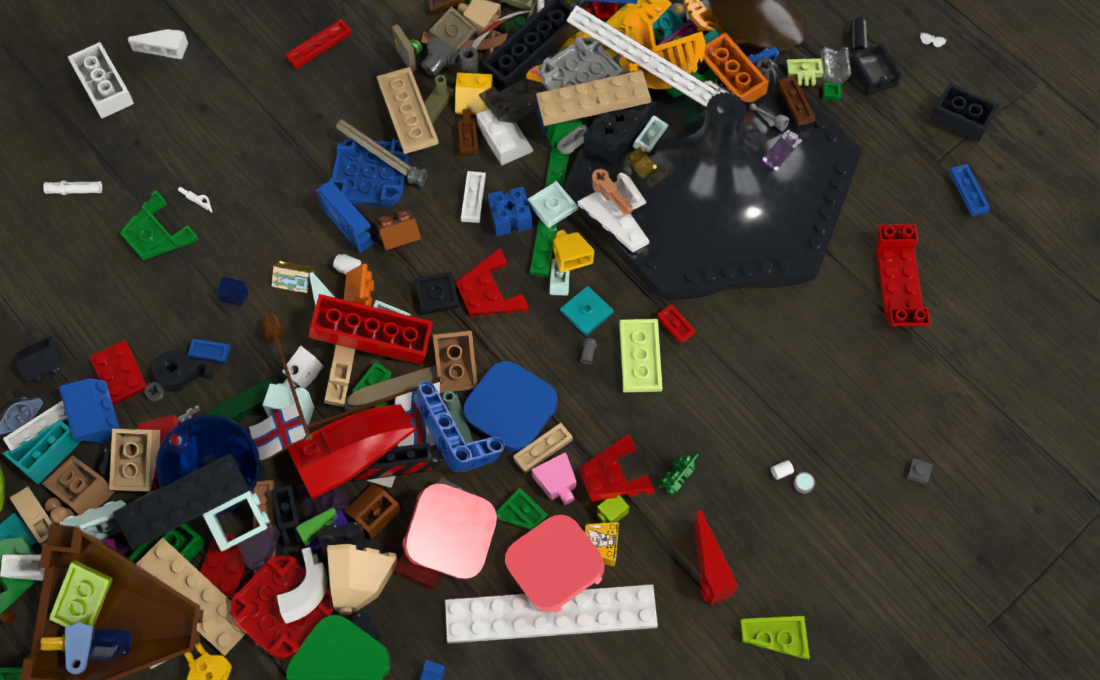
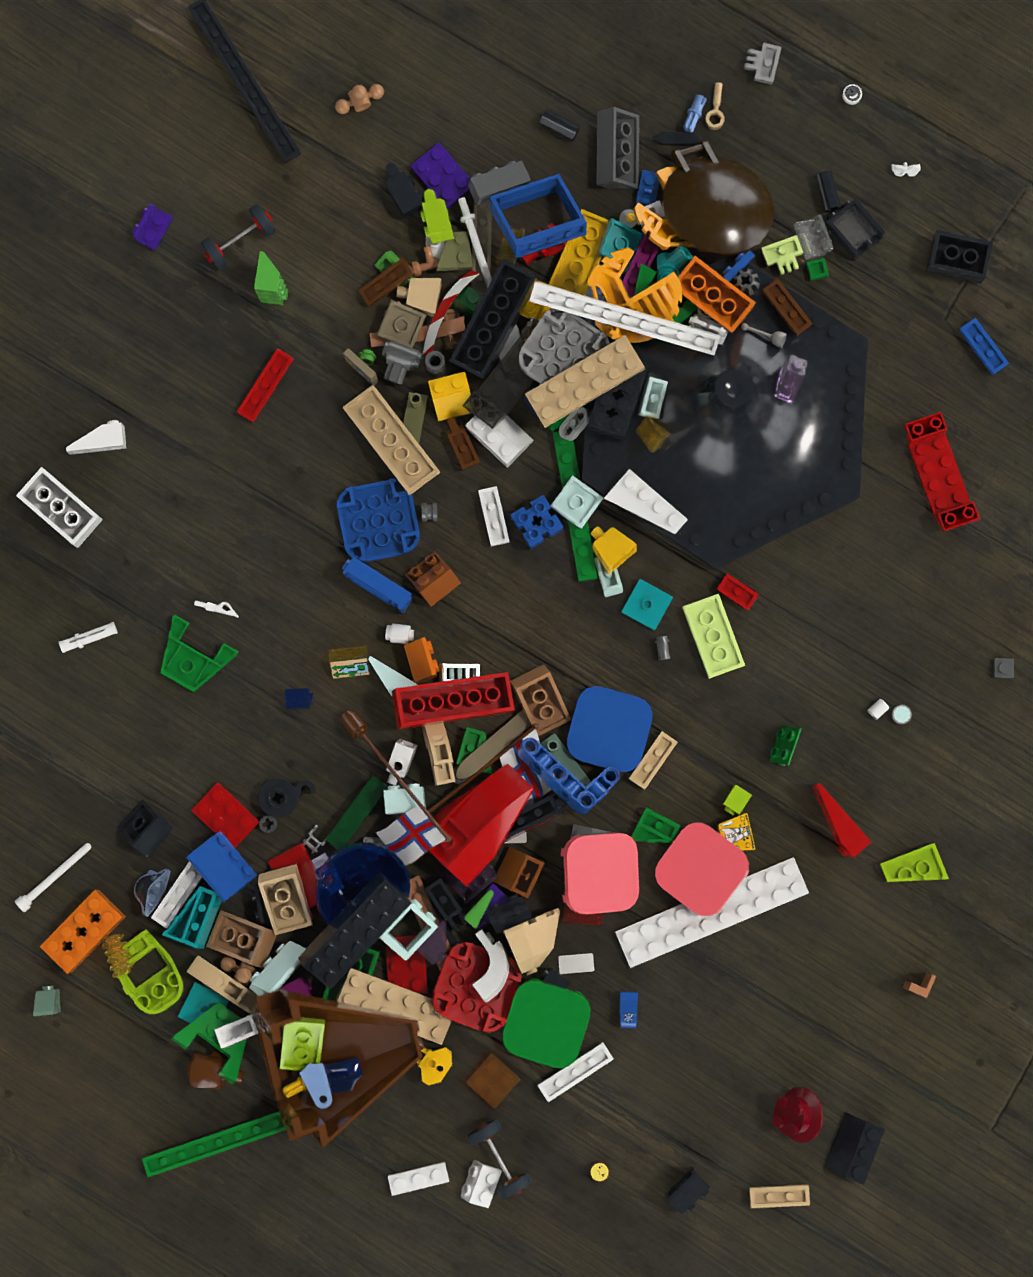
camera: 15 degrees left, 20 degrees up
blue tile [187,339,231,364] -> none
dark tan axle [336,119,411,176] -> none
black plate [415,271,459,315] -> none
red wing [455,249,529,317] -> none
tile [526,65,543,83] -> none
bright pink torso [532,452,576,505] -> none
red wing [579,434,654,501] -> none
nougat connector [592,169,633,215] -> none
white hinge [614,173,646,210] -> none
none -> white sticker [558,953,594,974]

